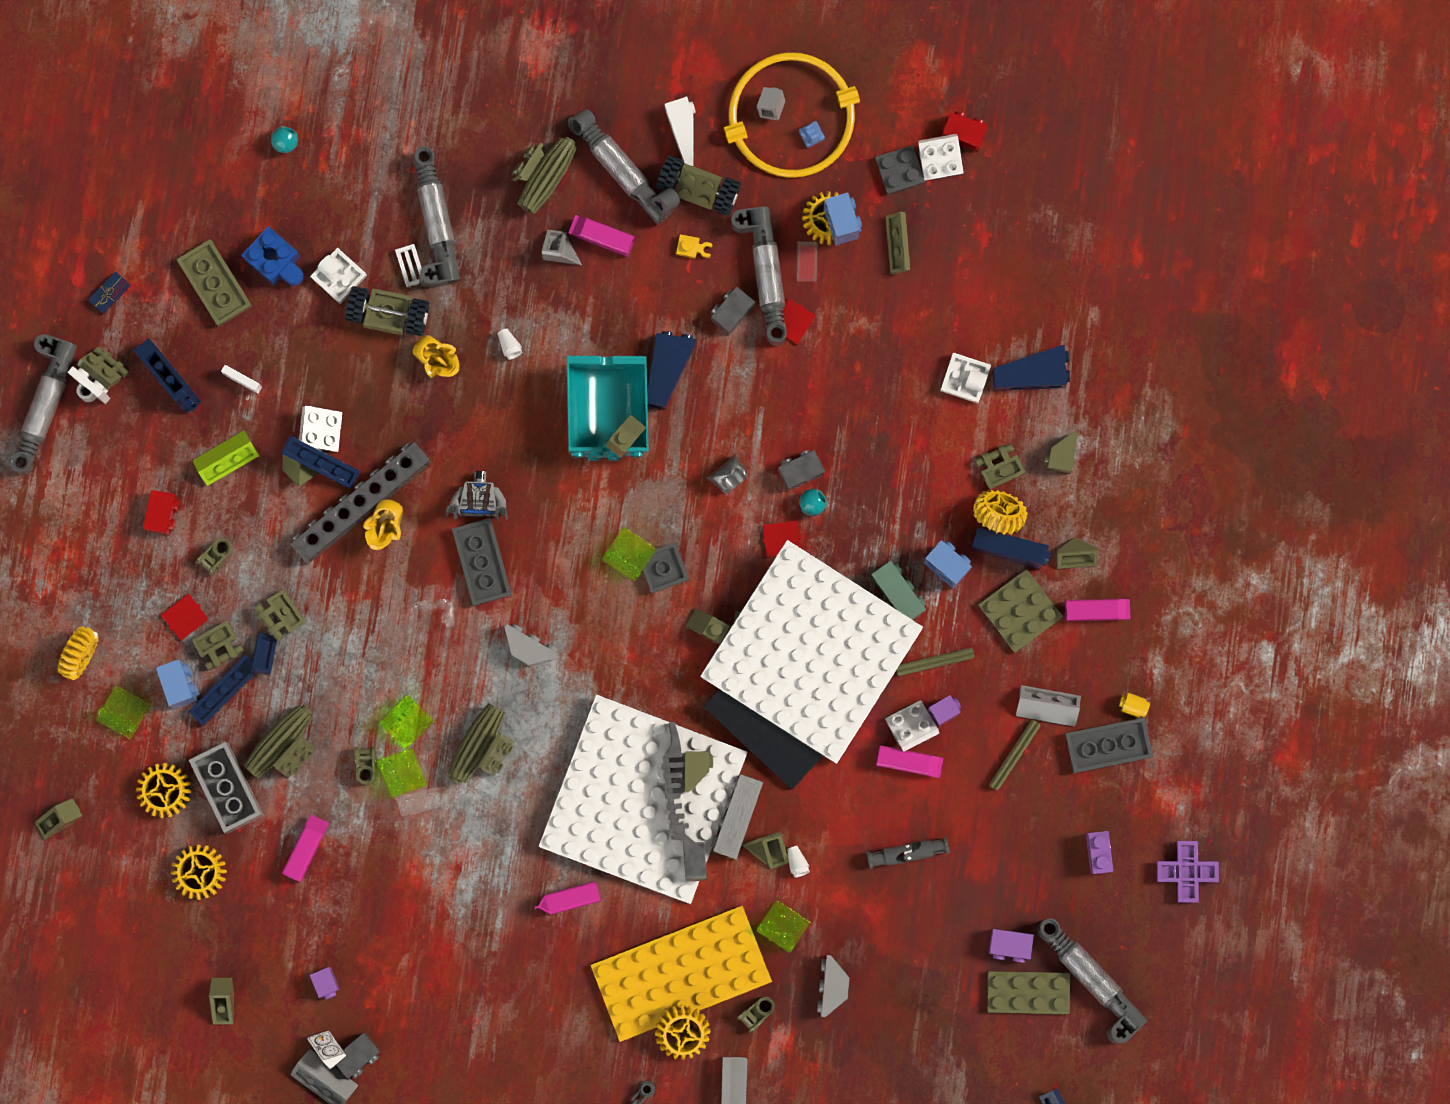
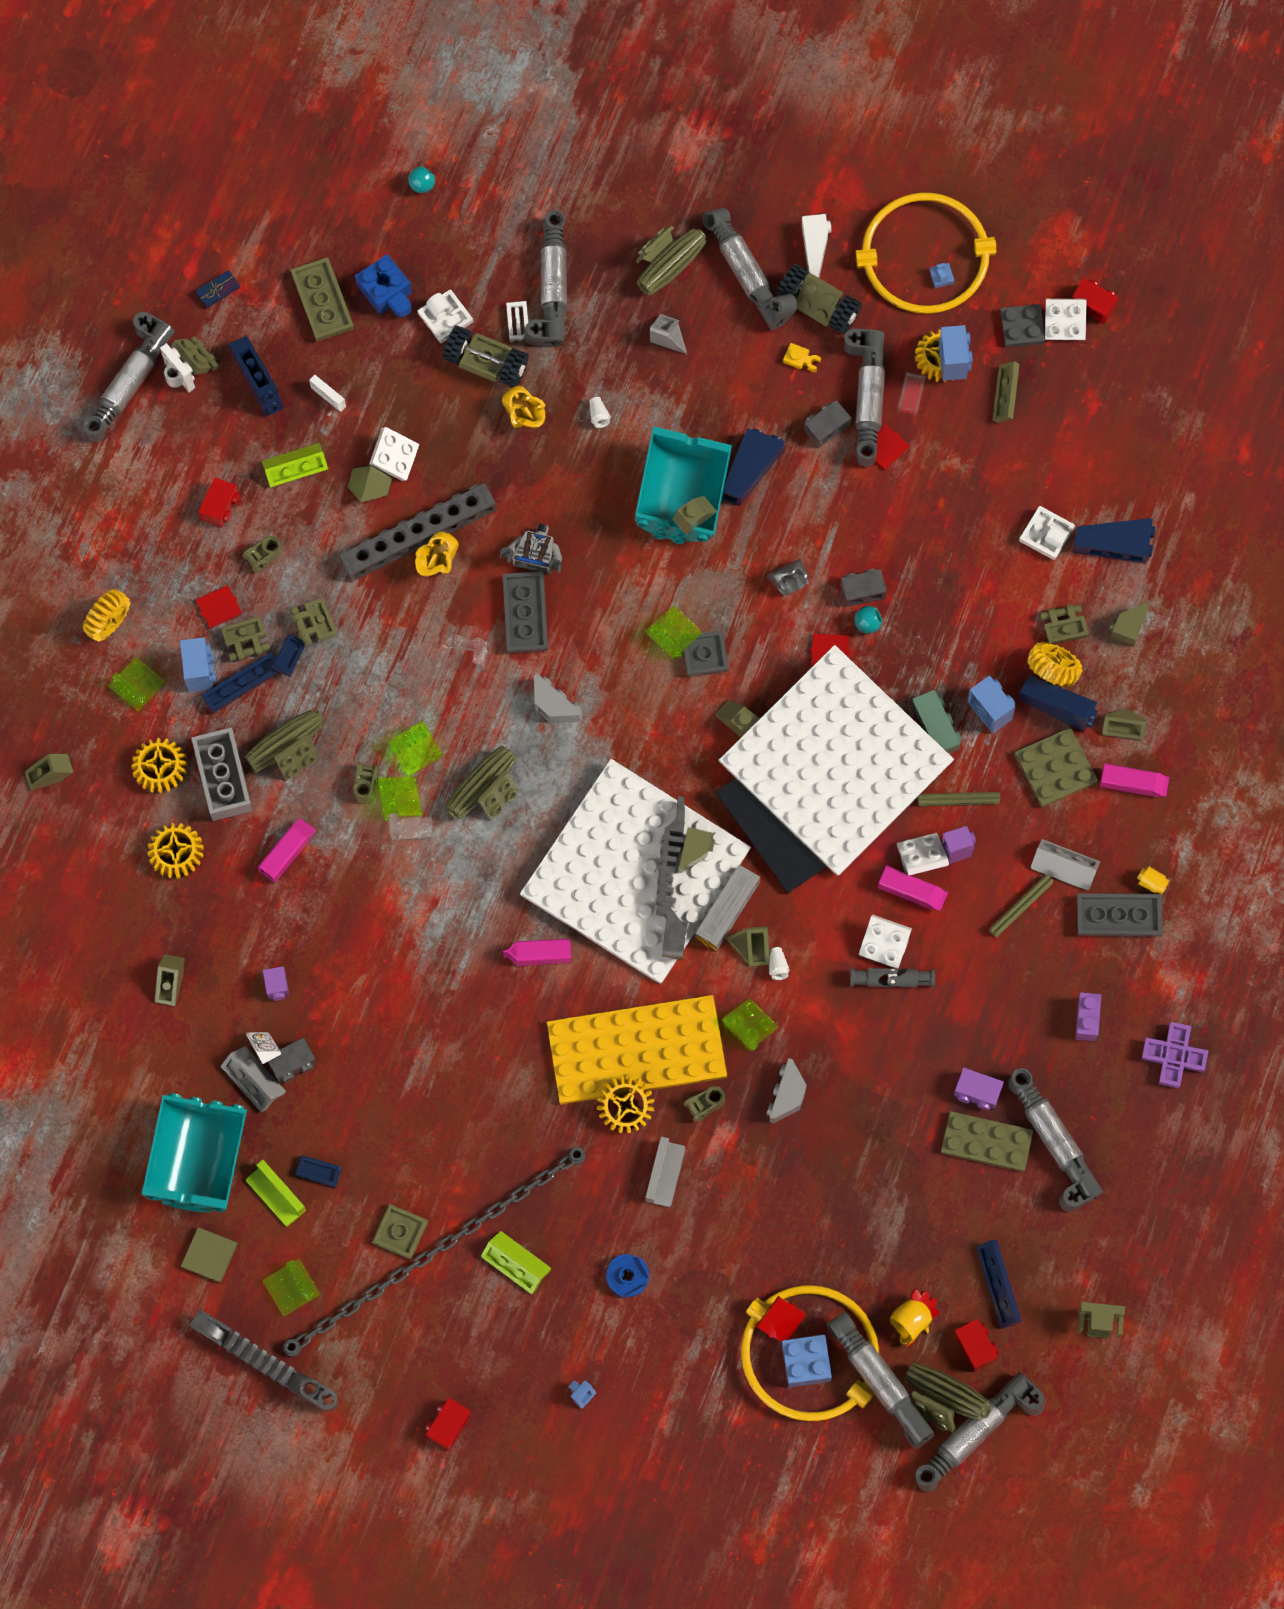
camera: 15 degrees right, 10 degrees down
dark blue plate [280,435,360,489] -> none
dark pink piece [568,215,635,257] -> none
light grey brick [757,87,785,121] -> none
none -> white plate [859,915,912,969]

